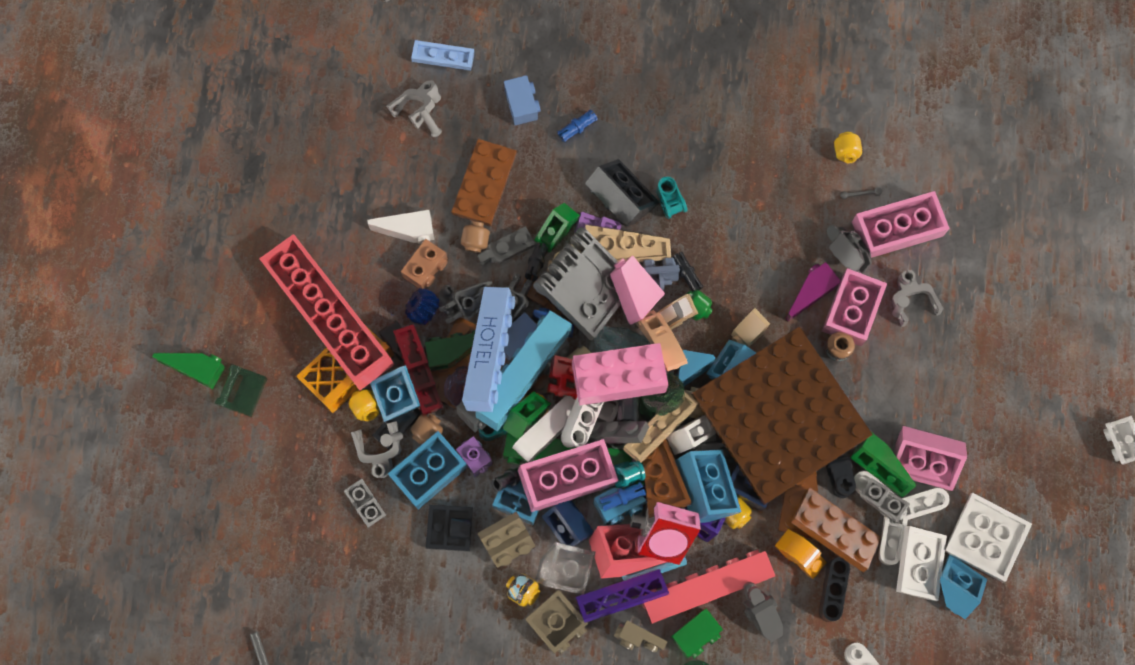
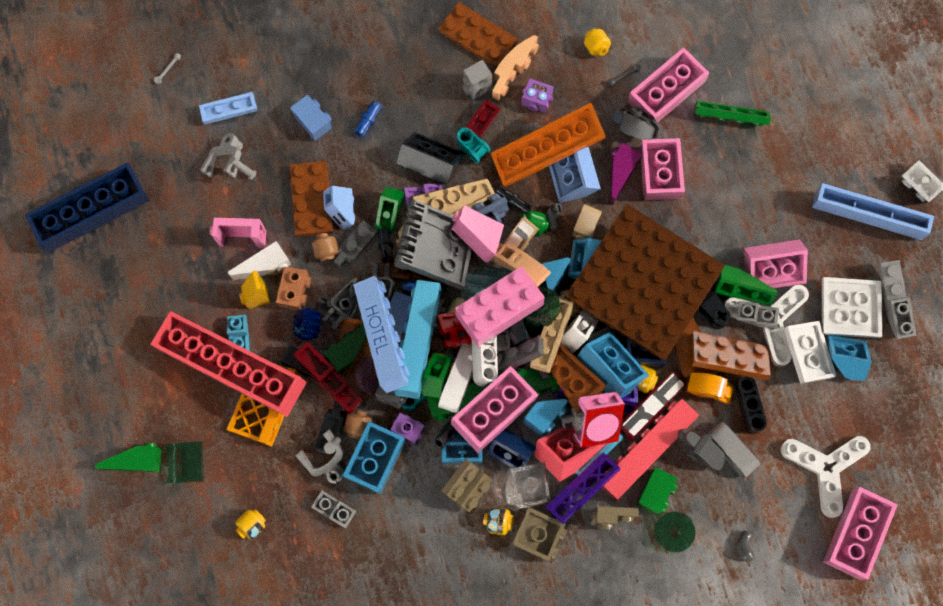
camera: 20 degrees left, 0 degrees up
yellow head [349,389,380,421] -> none
dark azure slope [370,365,420,422] -> none
black plate [426,504,473,552] -> none
blue pin [599,482,646,512] -> none
teal piece [613,461,646,488] -> none
medium nougat head [825,332,855,361] -> none
light grey piece [891,270,943,327] -> none
none -> dark blue brick [25,162,150,253]
none -> bright pink panel [210,218,266,249]
none -> medium azure slope [227,314,250,351]
none -> yellow head [235,509,266,539]
none -> yellow slope [239,270,271,309]
none -> light blue slope [323,186,355,230]
none -> dark orange plate [438,2,518,69]
none -> light grey brick [462,60,492,100]
none -> dark red plate [465,99,501,139]
none -> orange plate [491,103,606,187]
none -> light nougat slope [492,35,539,101]
none -> medium lavender head [521,78,554,113]
none -> dark grey arm [545,203,562,231]
none -> light blue slope [549,147,601,203]
none -> slope [621,371,687,440]
none -> green plate [695,100,771,126]
none -> light grey beam [707,422,760,478]
none -> light blue brick [812,183,934,240]
none -> light grey slope [878,260,917,339]

